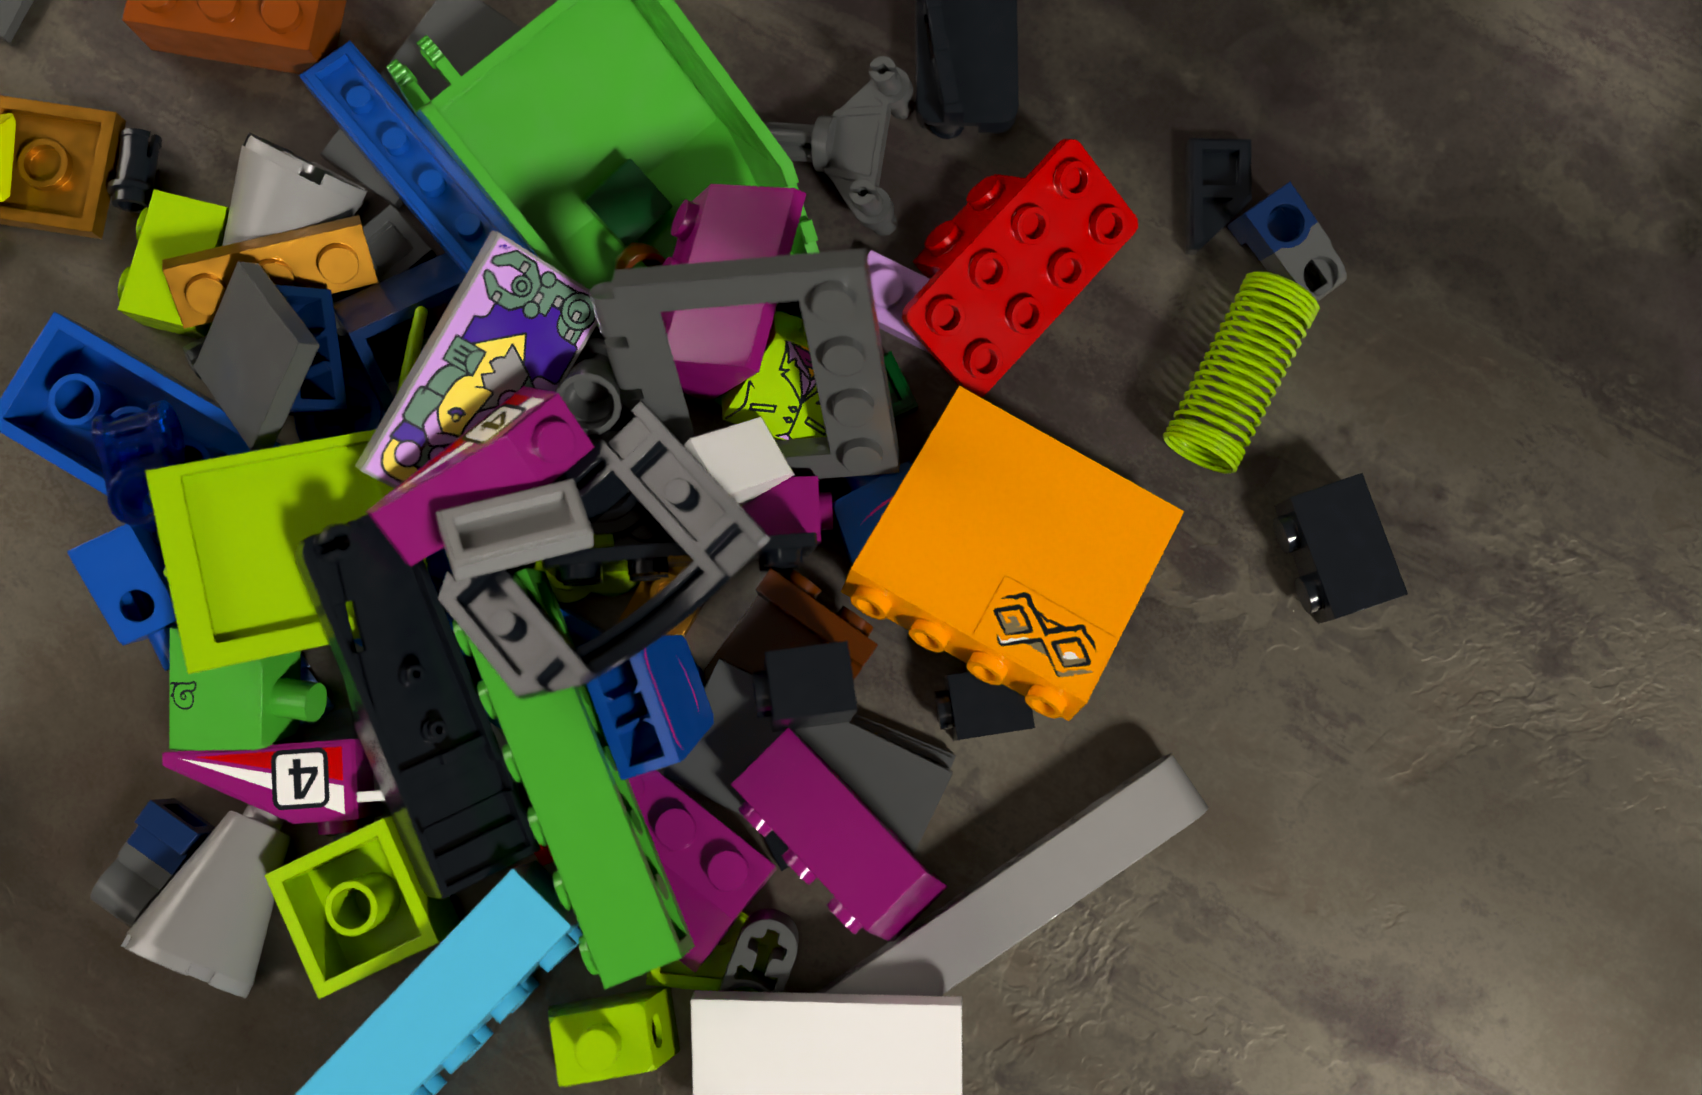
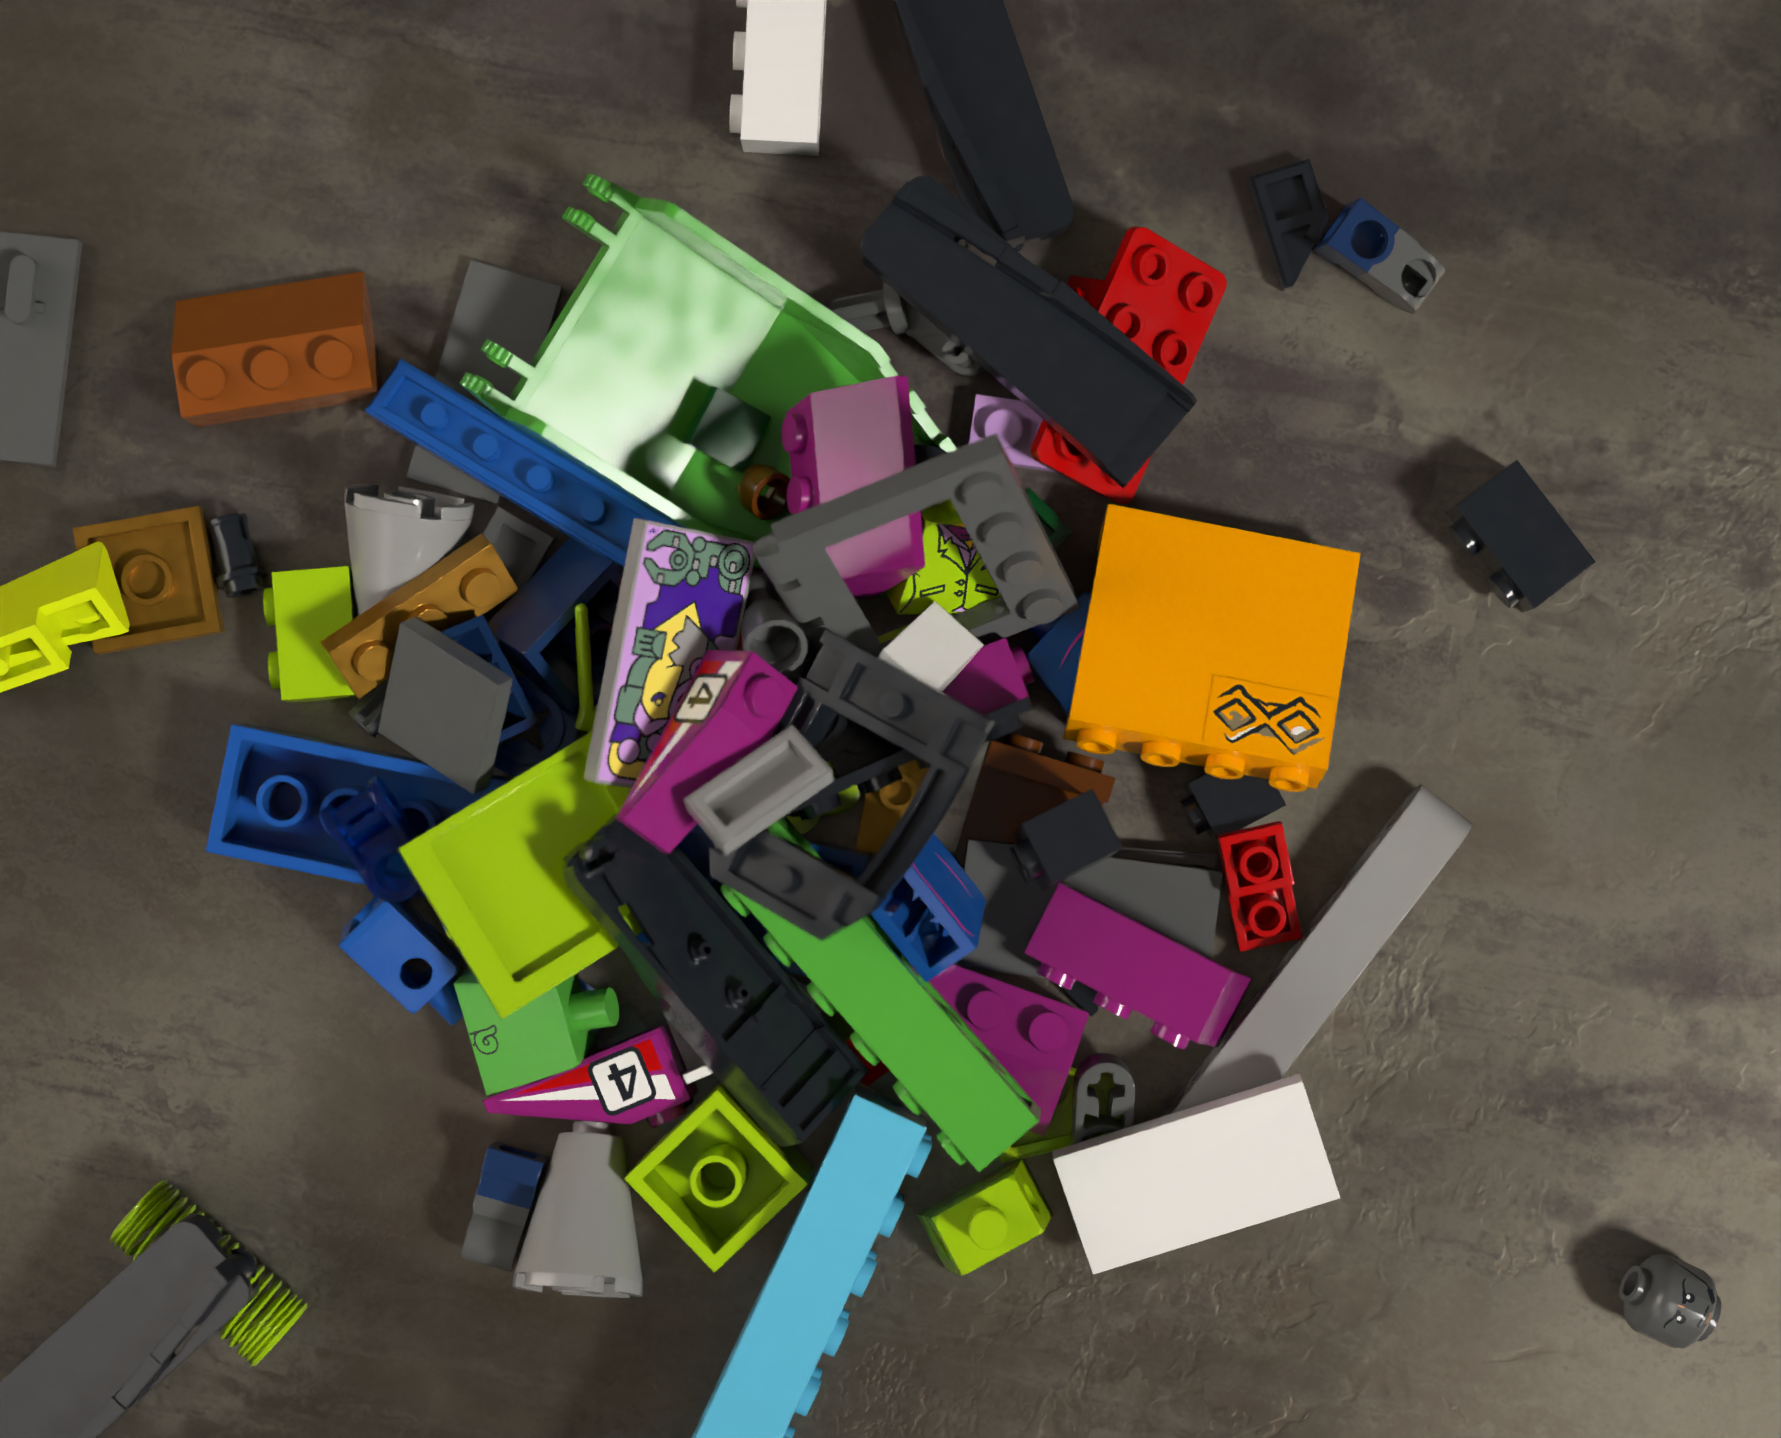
camera: 15 degrees left, 5 degrees up
lime piece [1163,271,1320,474] -> none
none -> black piece [858,176,1197,488]
none -> red slope [1217,821,1302,952]

